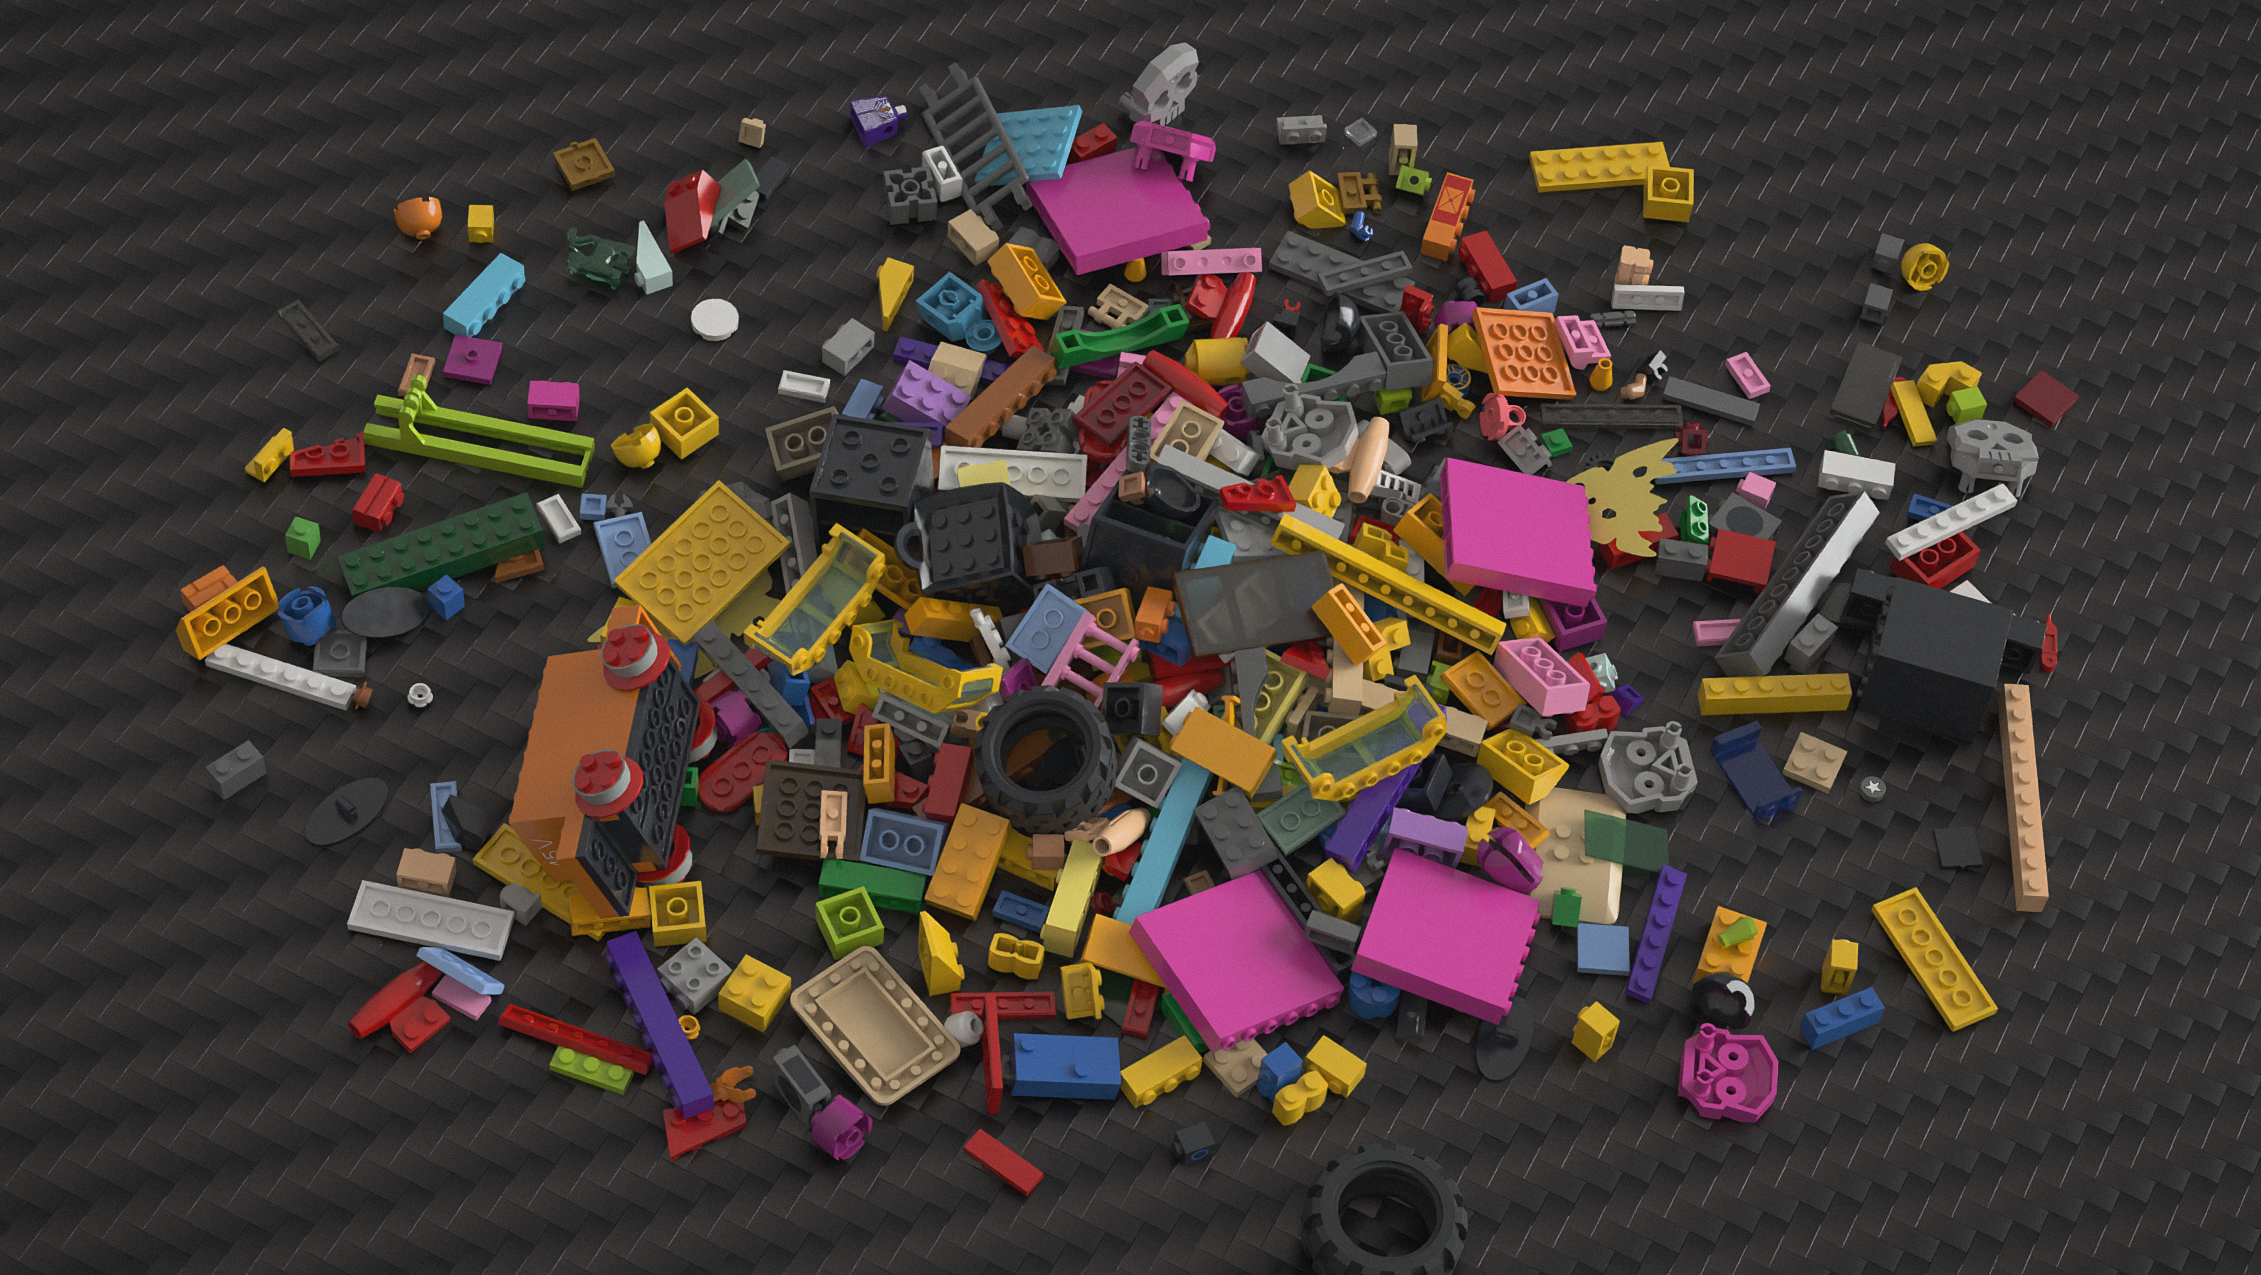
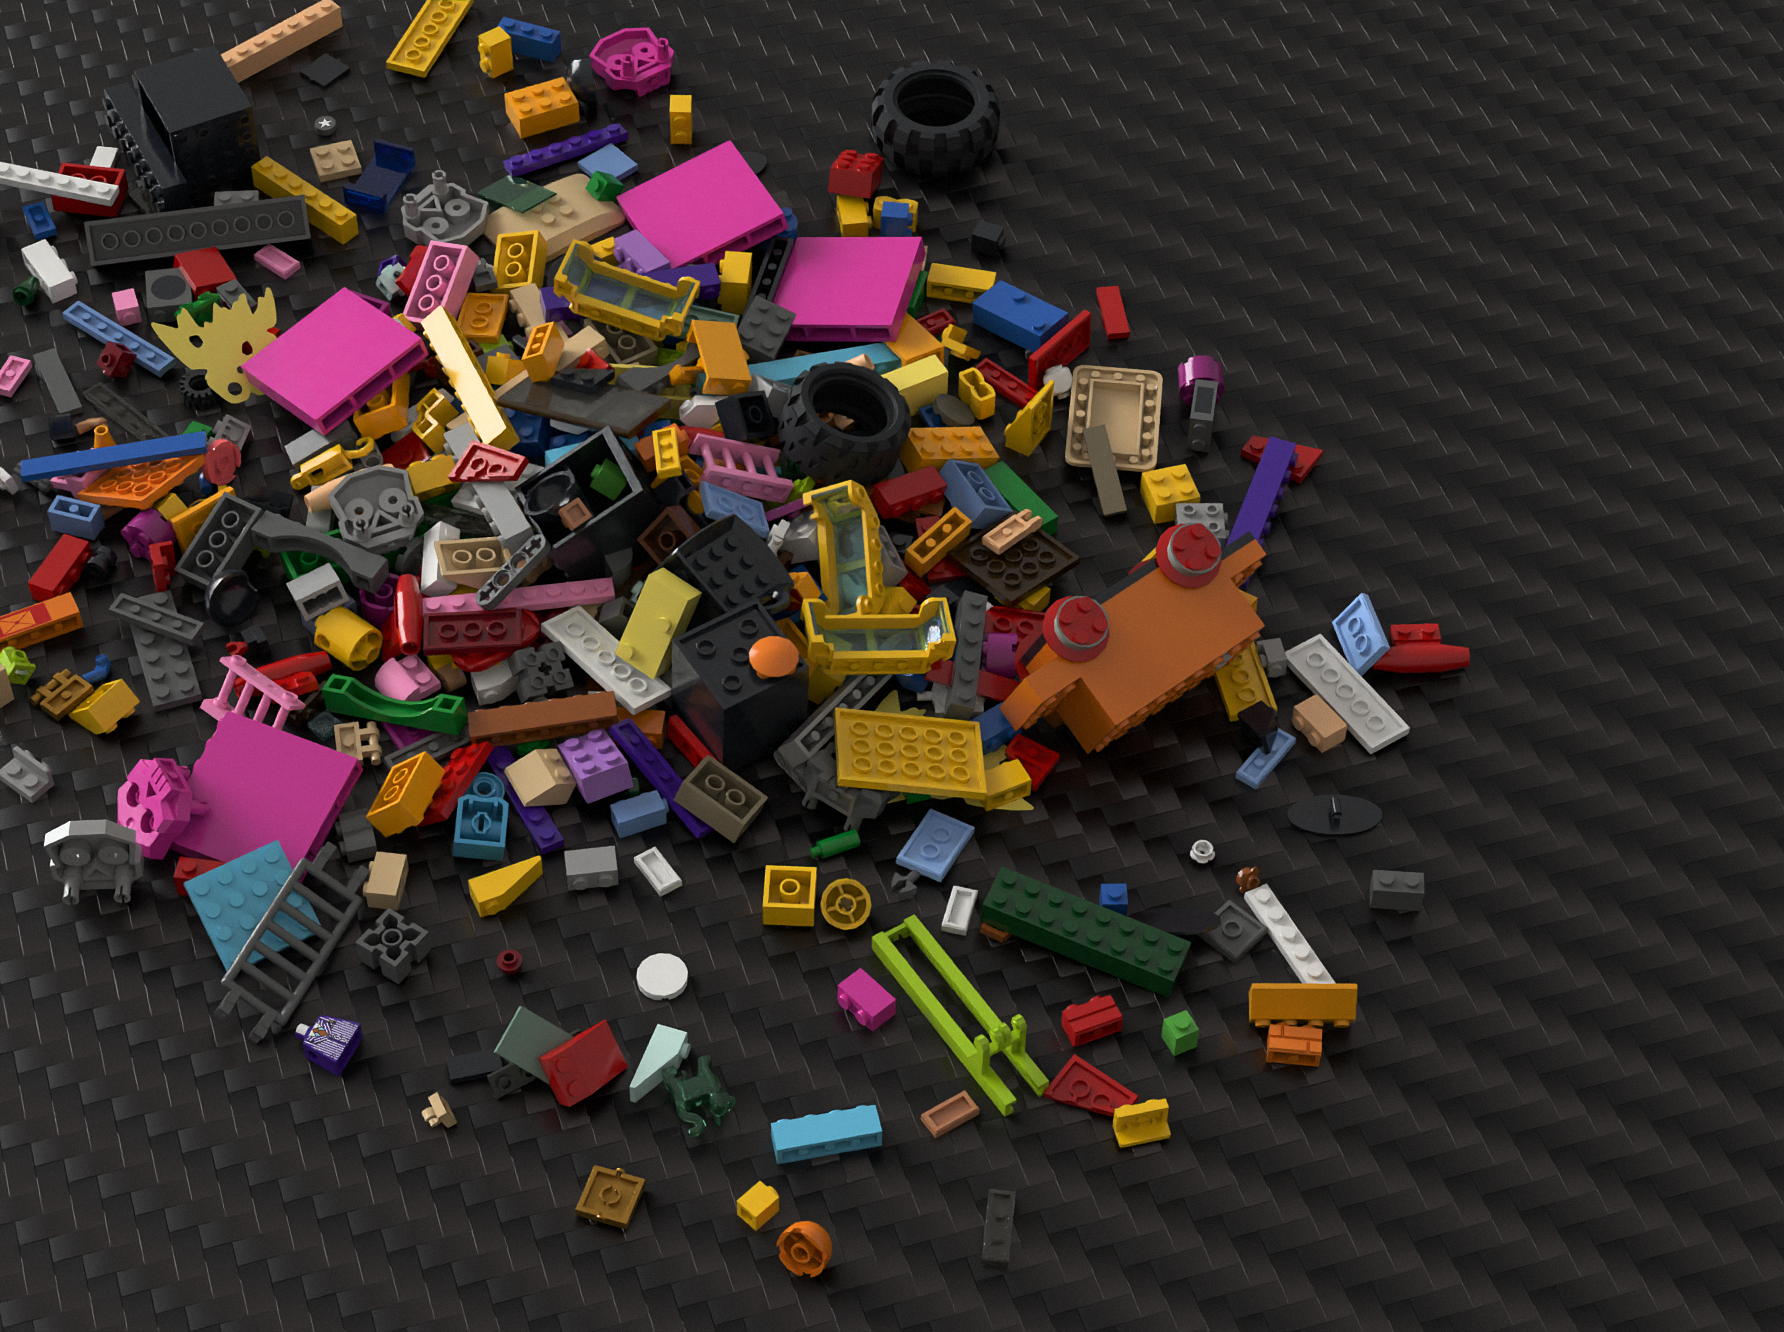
camera: 130 degrees left, 5 degrees down
blue brick [277,586,337,646] -> none
magenta plate [443,335,502,385] -> none
red tile [498,1004,654,1075] -> none
lime plate [549,1046,634,1095] -> none
medium blue plate [580,494,607,521] -> none
light orange plate [678,1015,700,1040] -> none
orange helmet [709,1066,756,1103] -> none
lime brick [815,886,884,960] -> none
white brick [922,146,962,202] -> none
dark grey brick [1303,910,1362,955] -> none
magenta cylinder [1477,827,1544,894] -> none
light orange plate [1483,791,1550,849] -> none
lime cone [1717,916,1758,948] -> none
red piece [2040,614,2057,672] -> none
none -> blue tile [21,431,207,482]
none -> yellow piece [290,436,375,490]
none -> dark red plate [497,950,523,974]
none -> black wing [552,368,615,395]
none -> yellow tile [652,427,682,479]
none -> orange dish [749,636,799,679]
none -> green cylinder [809,829,860,859]
none -> red brick [828,150,883,199]
none -> dark grey tile [932,394,975,427]
none -> dark tan tile [1082,424,1127,517]

